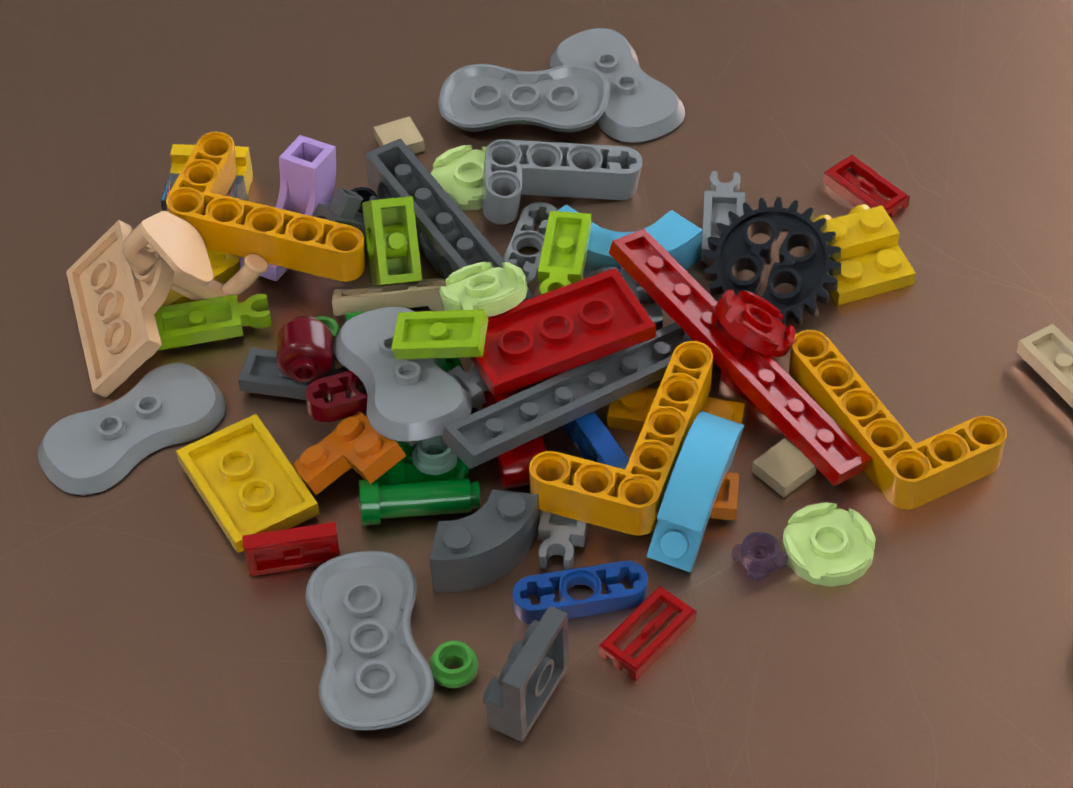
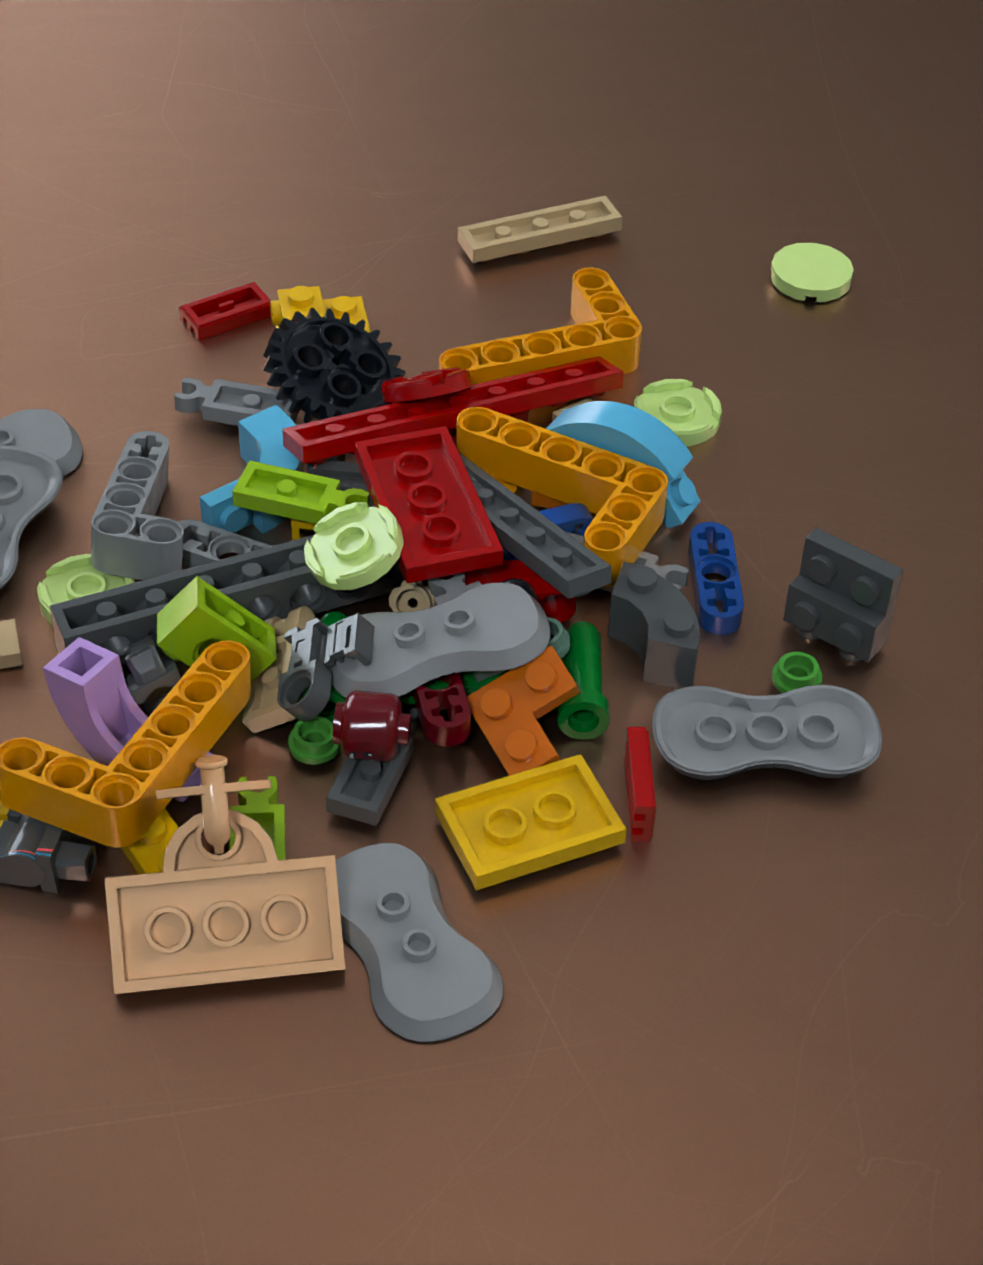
camera: 85 degrees left, 5 degrees down
lime plate [391,309,489,359] -> none
red tile [599,586,697,681] -> none
clear purple plate [732,532,788,581] -> none
none -> dark grey piece [277,613,374,721]

